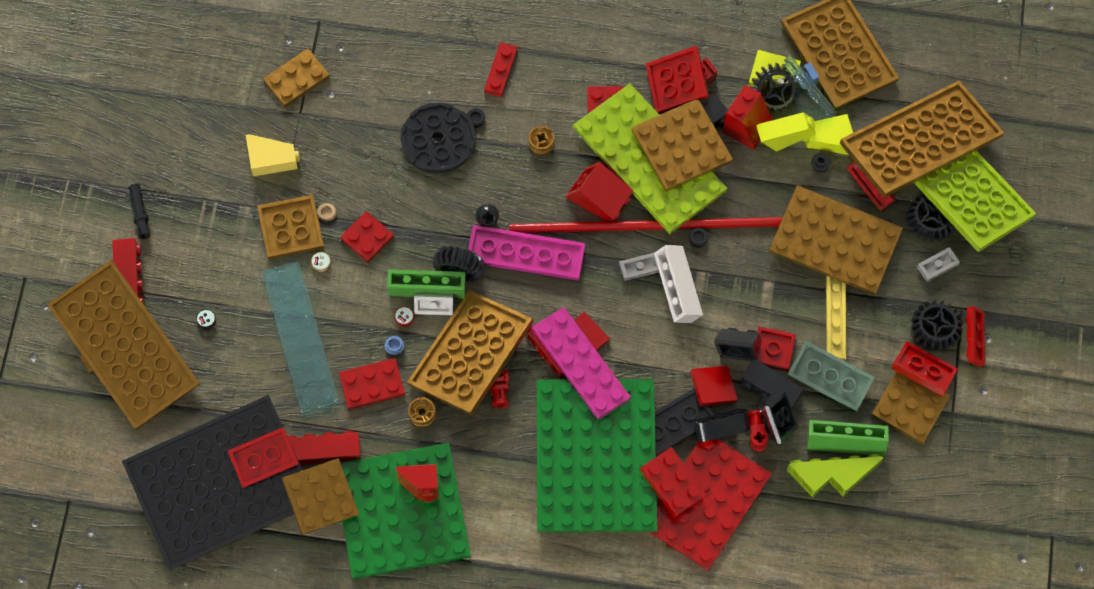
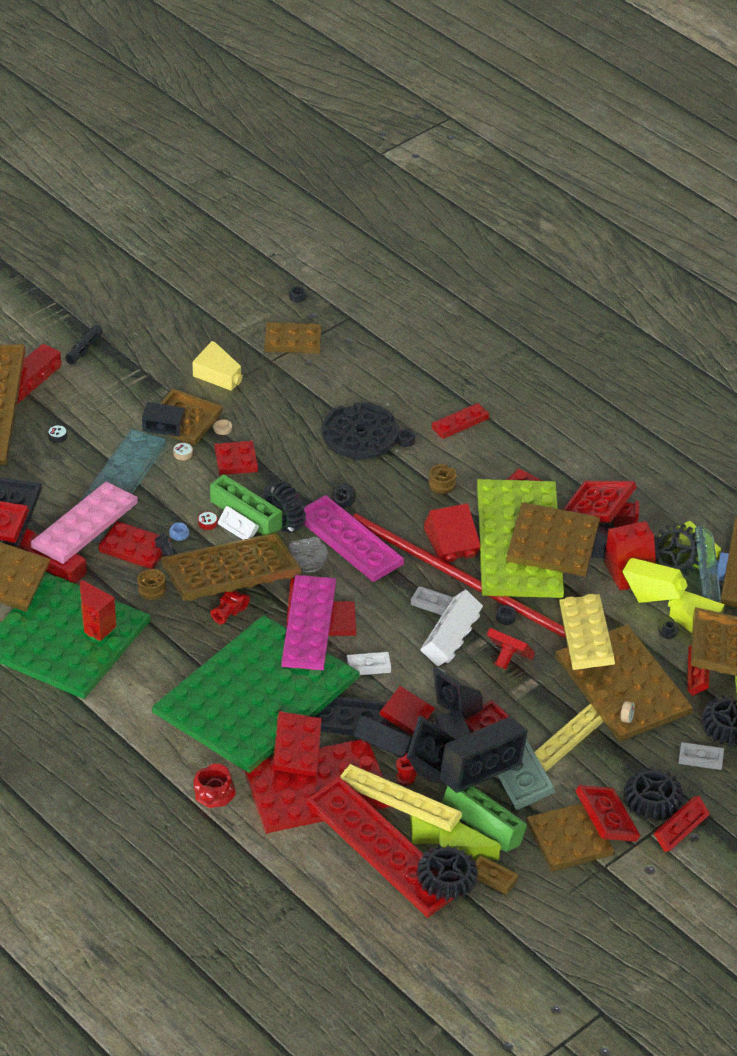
camera: 40 degrees right, 25 degrees down
none -> bright pink plate [31,482,138,564]
none -> black brick [142,402,185,437]
none -> black pin [154,534,178,556]
none -> red piece [193,764,236,808]
none -> clear plate [288,537,328,572]
none -> black plate [289,286,307,303]
none -> red plate [306,777,453,918]
none -> light yellow tile [340,764,462,832]
none -> white plate [347,652,391,675]
none -> black gear [417,844,478,902]
none -> black brick [439,716,528,793]
none -> pearl gold plate [475,855,519,895]
none -> red tile [487,628,536,670]
none -> light yellow plate [559,594,615,670]
none -> tan tile [621,701,635,723]

